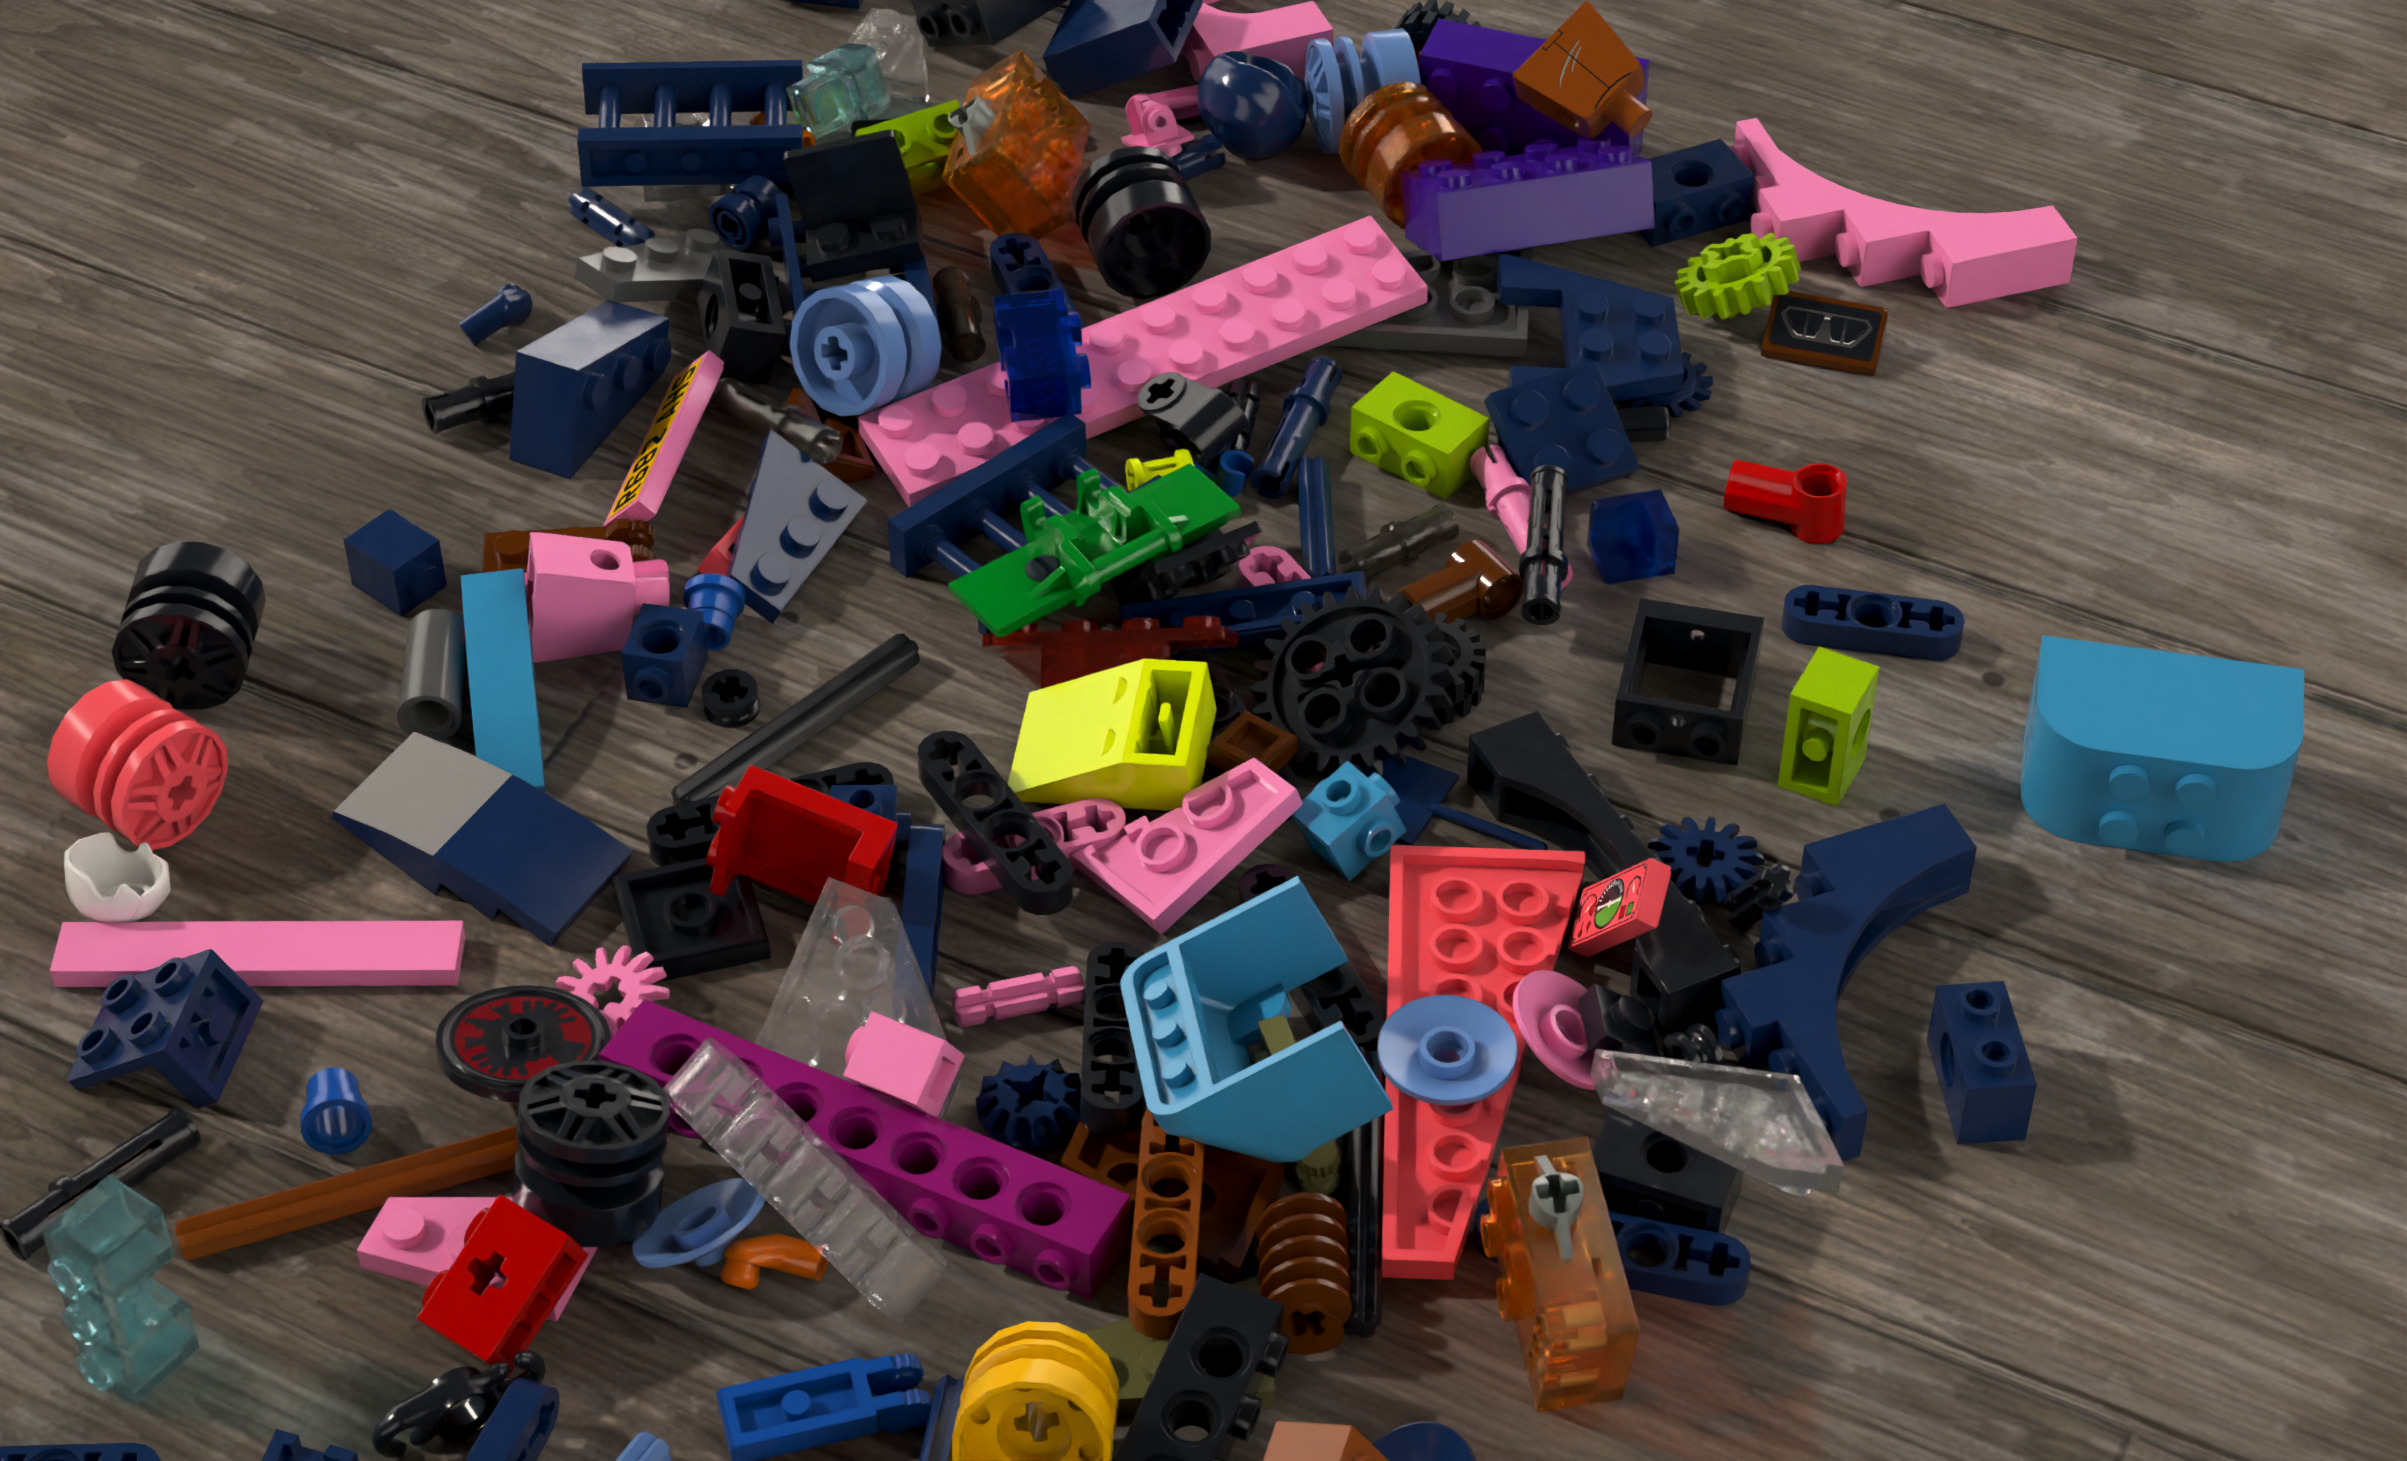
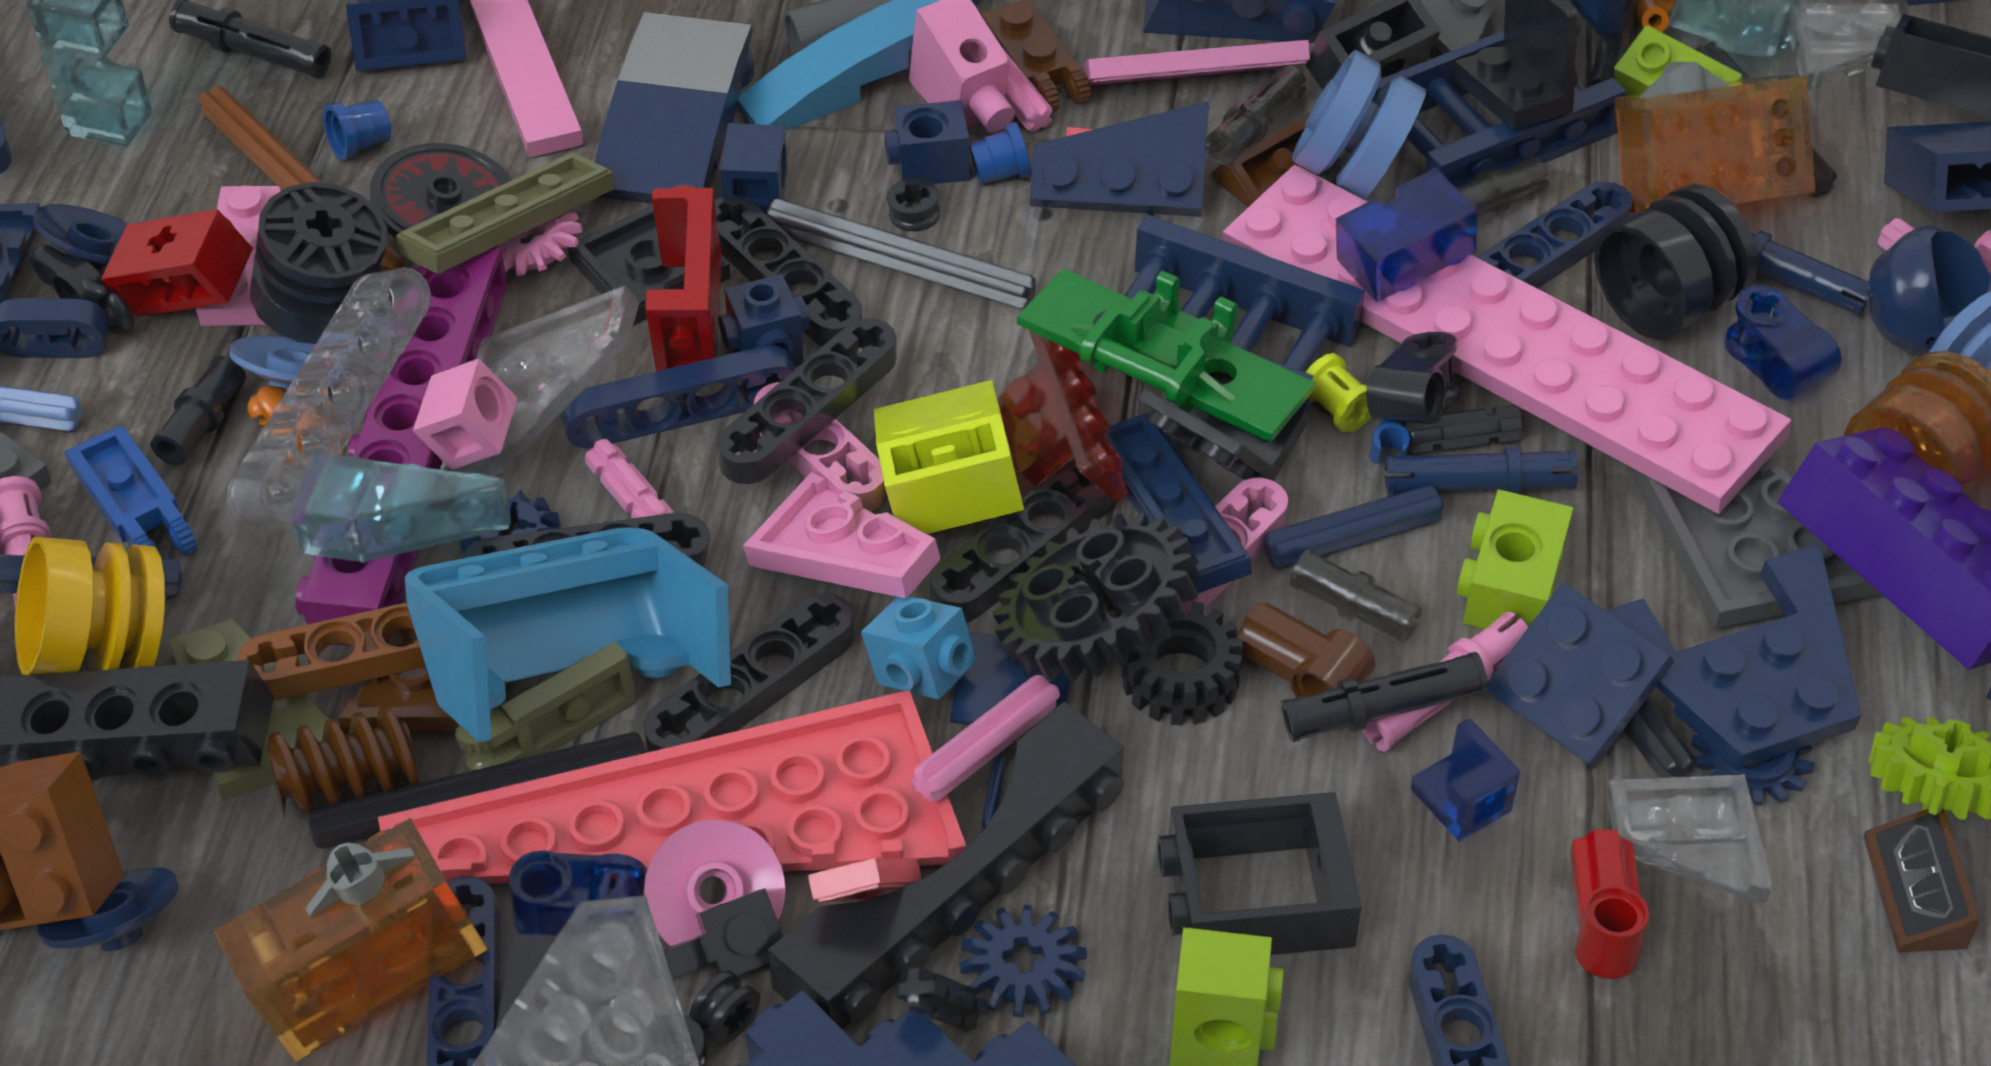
camera: 70 degrees right, 5 degrees up
bright pink hinge [1121,93,1195,157] -> none
reddish brown tile [1207,710,1297,773] -> none
medium blue dish [1377,995,1517,1106] -> none
none -> dark blue dish [32,204,129,271]
none -> black pin [150,356,247,466]
none -> clear light blue slope [289,452,511,562]
none -> olive tile [396,152,613,274]
none -> clear blue piece [509,850,647,947]
none -> dark blue brick [720,123,788,213]
none -> bright pink axle [911,675,1060,802]
none -> clear wing [1605,774,1773,902]
none -> clear blue piece [1724,285,1842,400]

